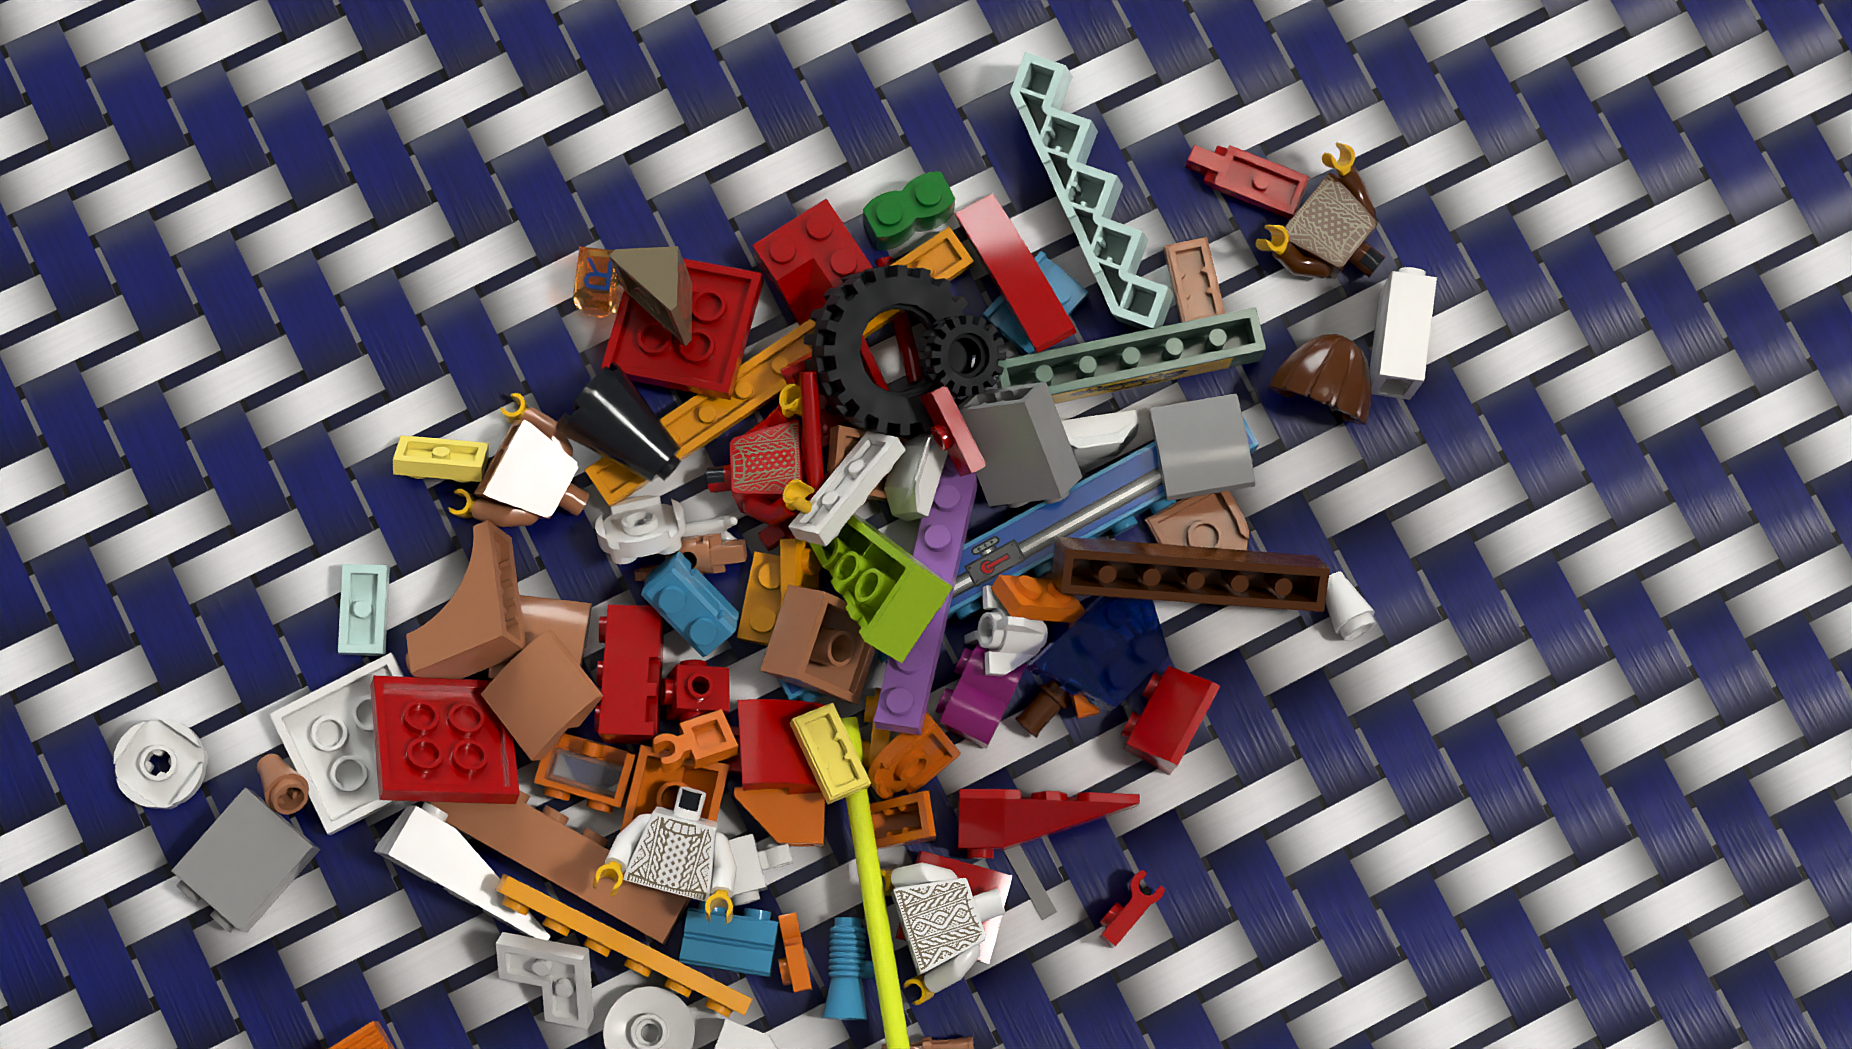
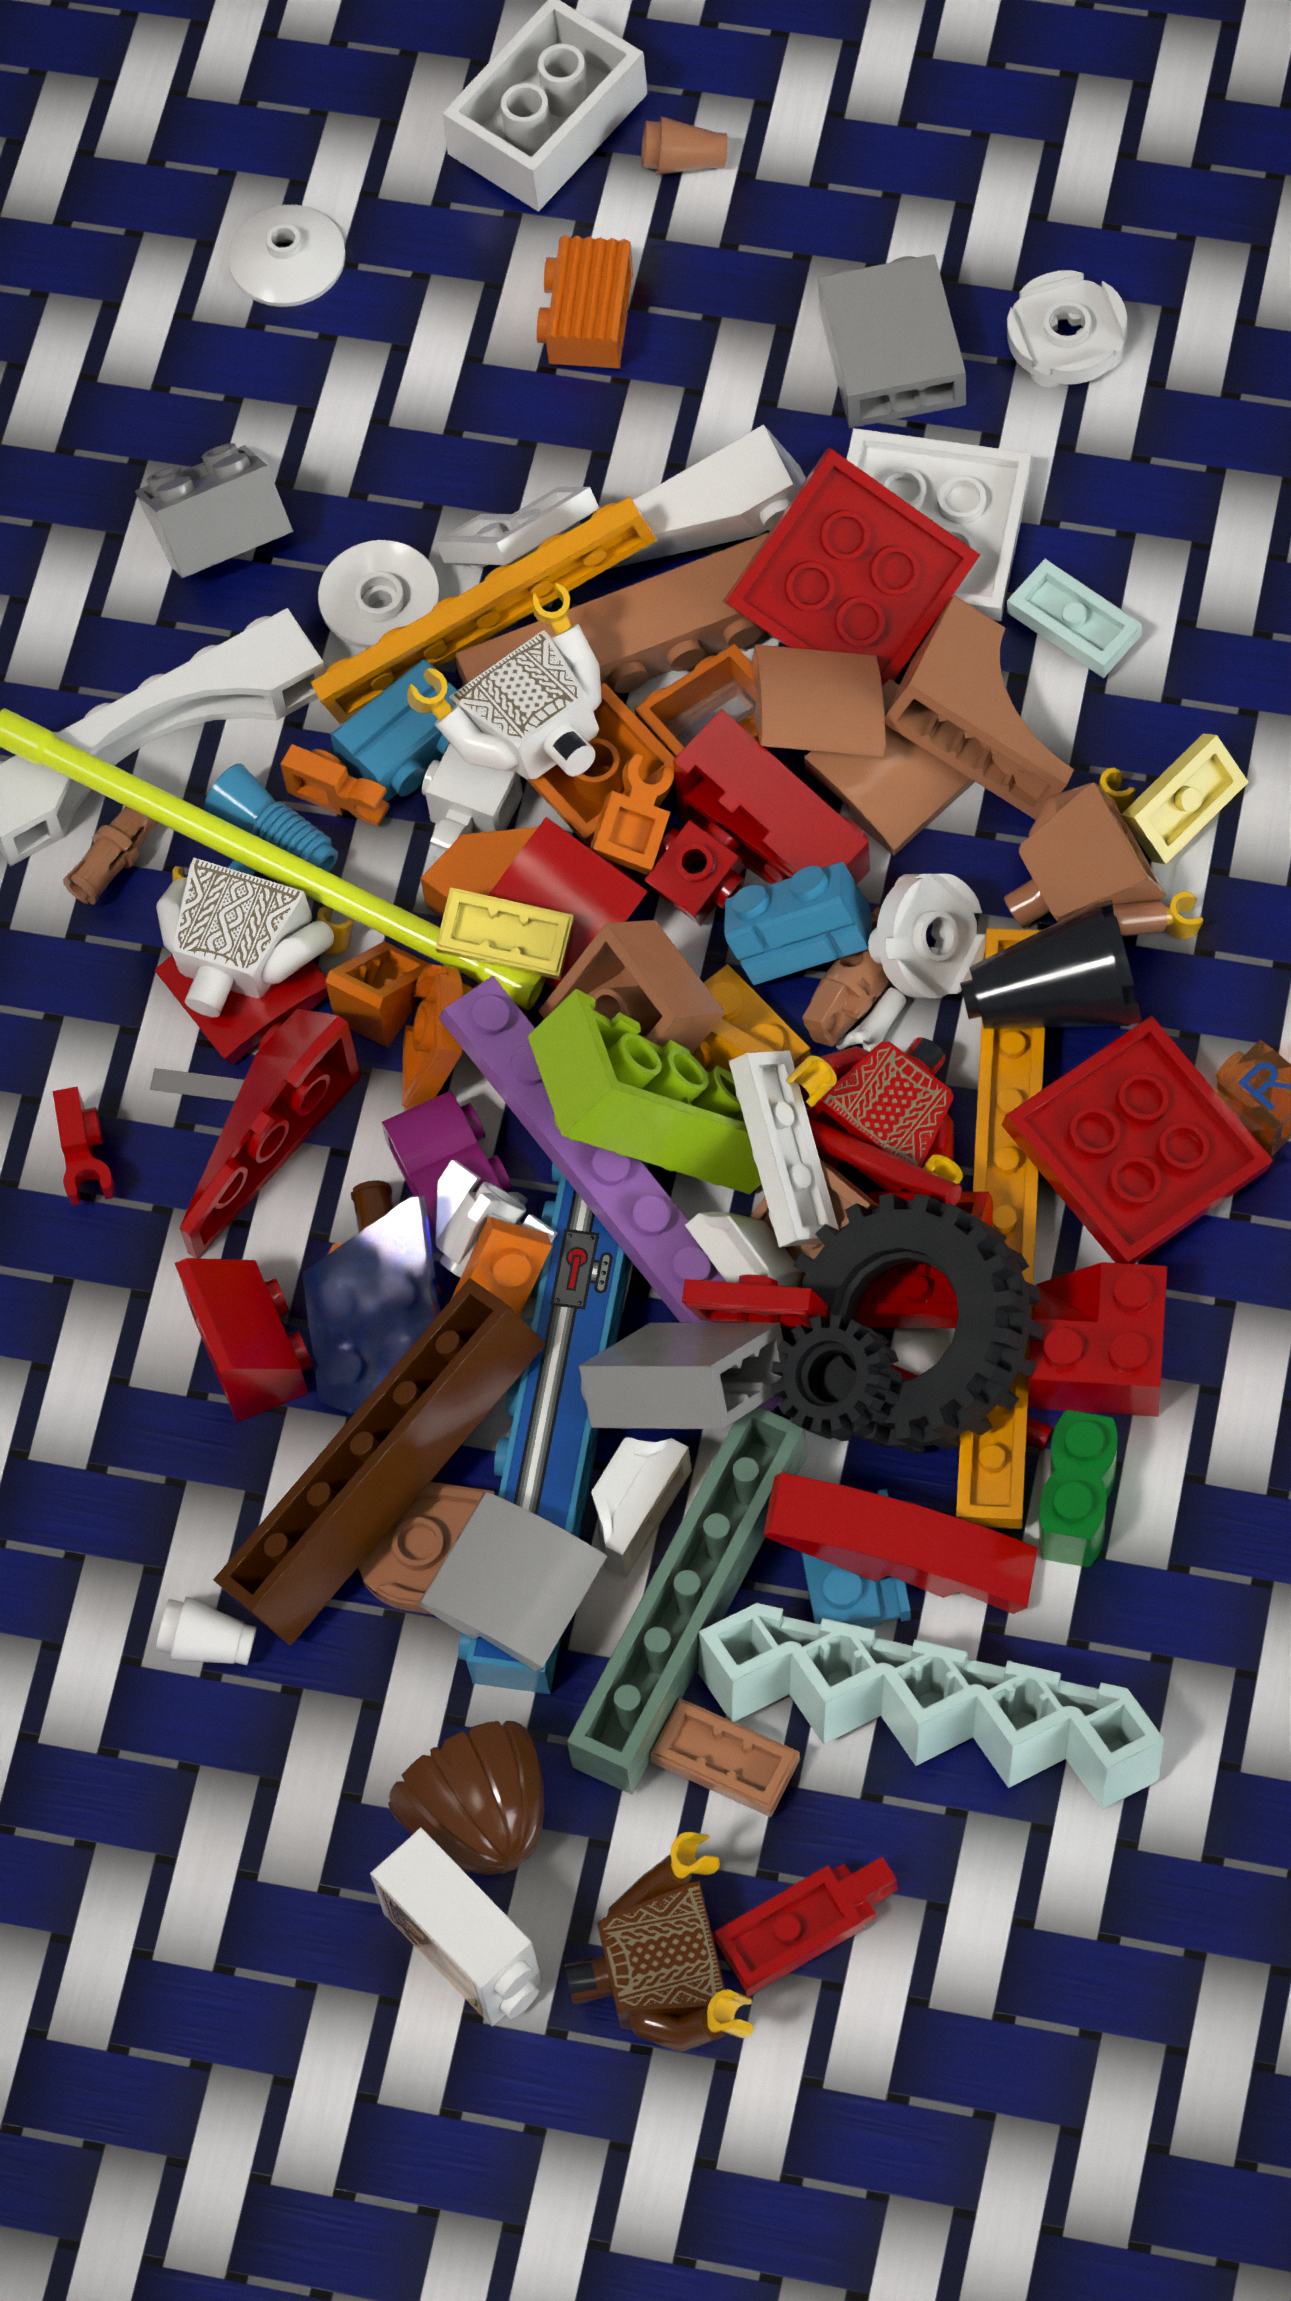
camera: 140 degrees right, 15 degrees down
nougat cone [257,754,309,814] -> none
dark tan slope [609,246,692,346] -> none

